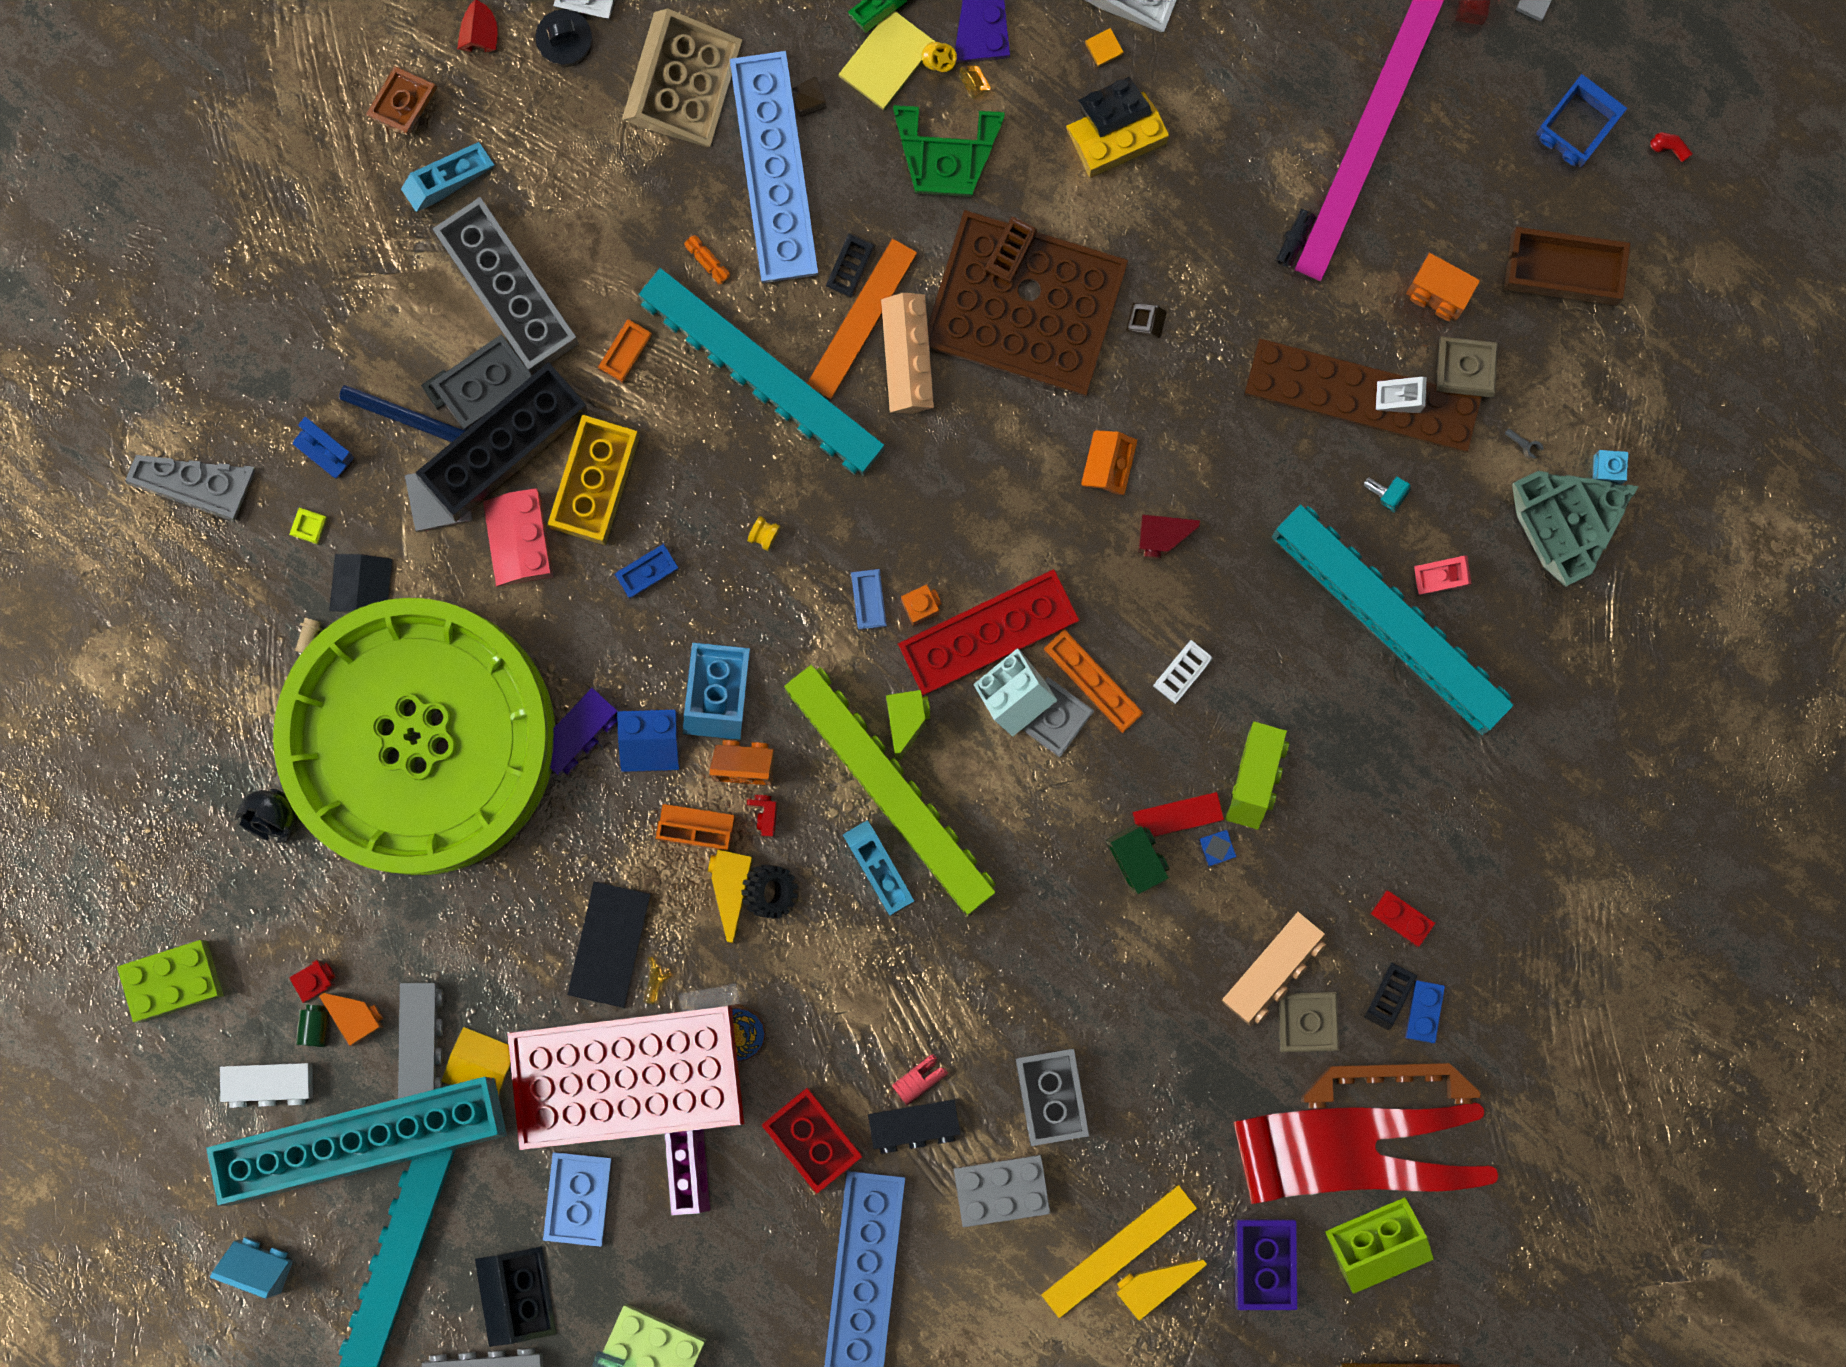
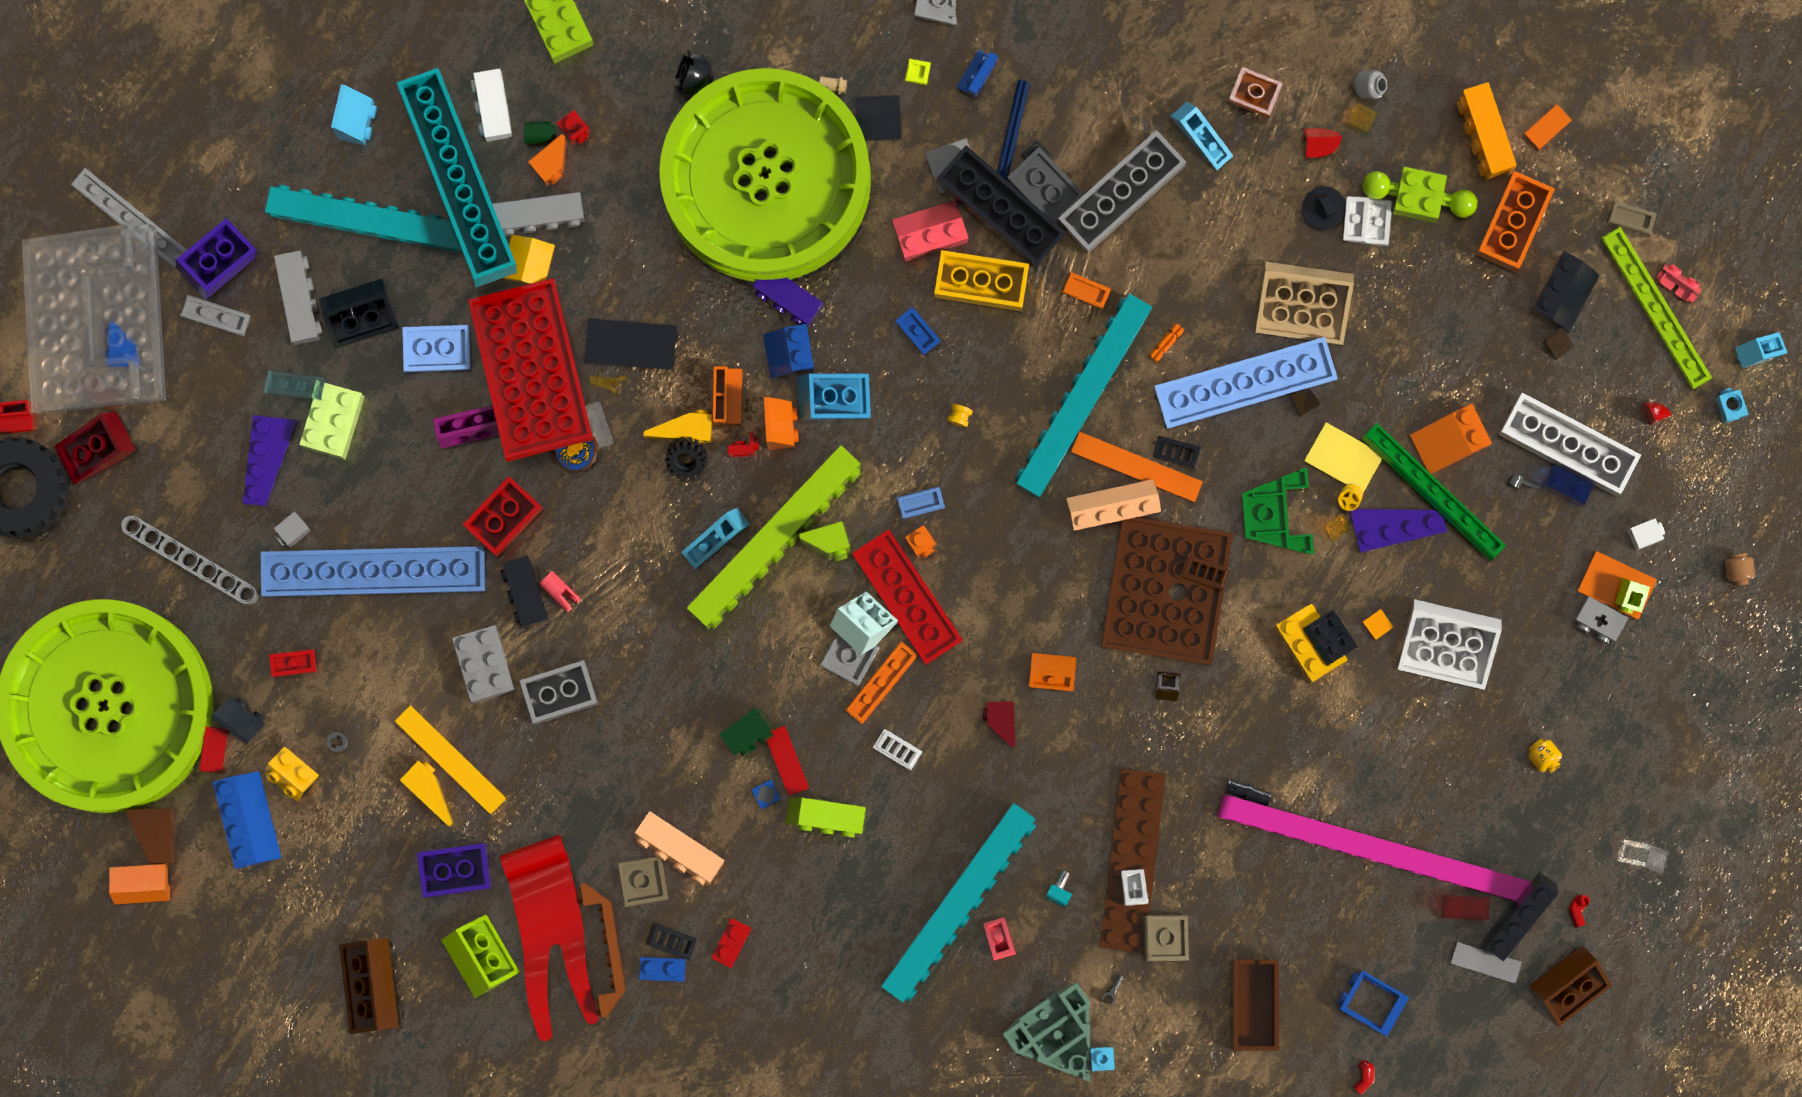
camera: 80 degrees right, 0 degrees up
orange brick [1406,252,1480,321] -> none

